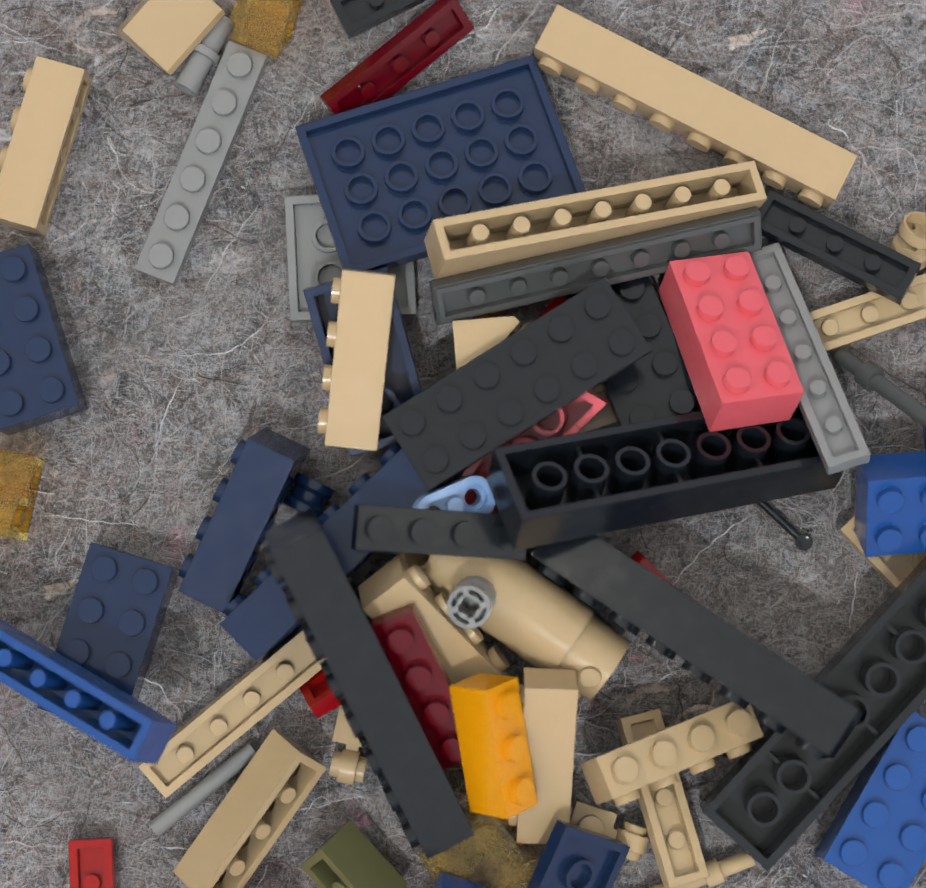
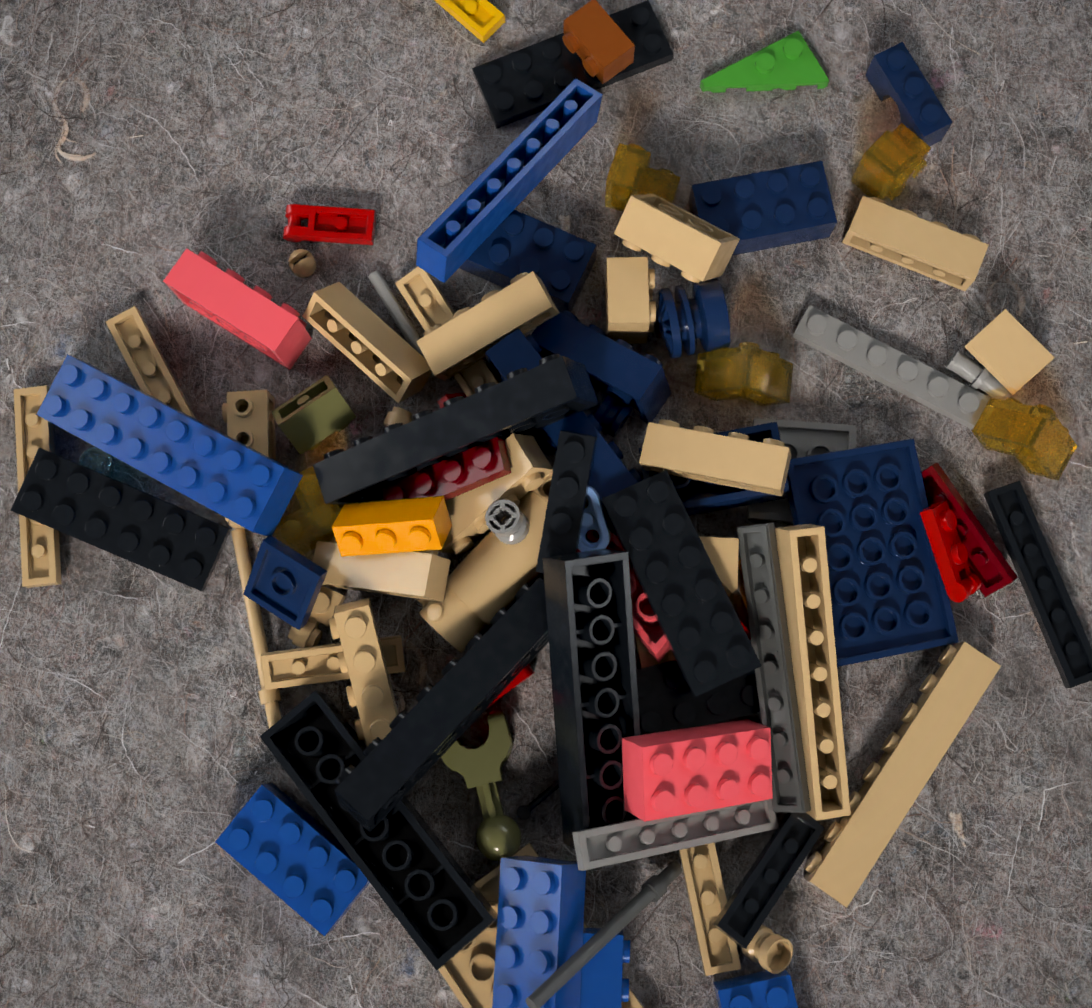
camera: 105 degrees right, 5 degrees down
none -> tan brick [416,271,559,381]
none -> olive piece [442,709,522,861]
none -> tan brick [605,257,656,344]
none -> tan brick [614,194,740,283]
none -> dark blue wheel [657,278,730,358]
none -> clear yellow brick [694,342,793,406]
none -> red plate [920,500,981,603]

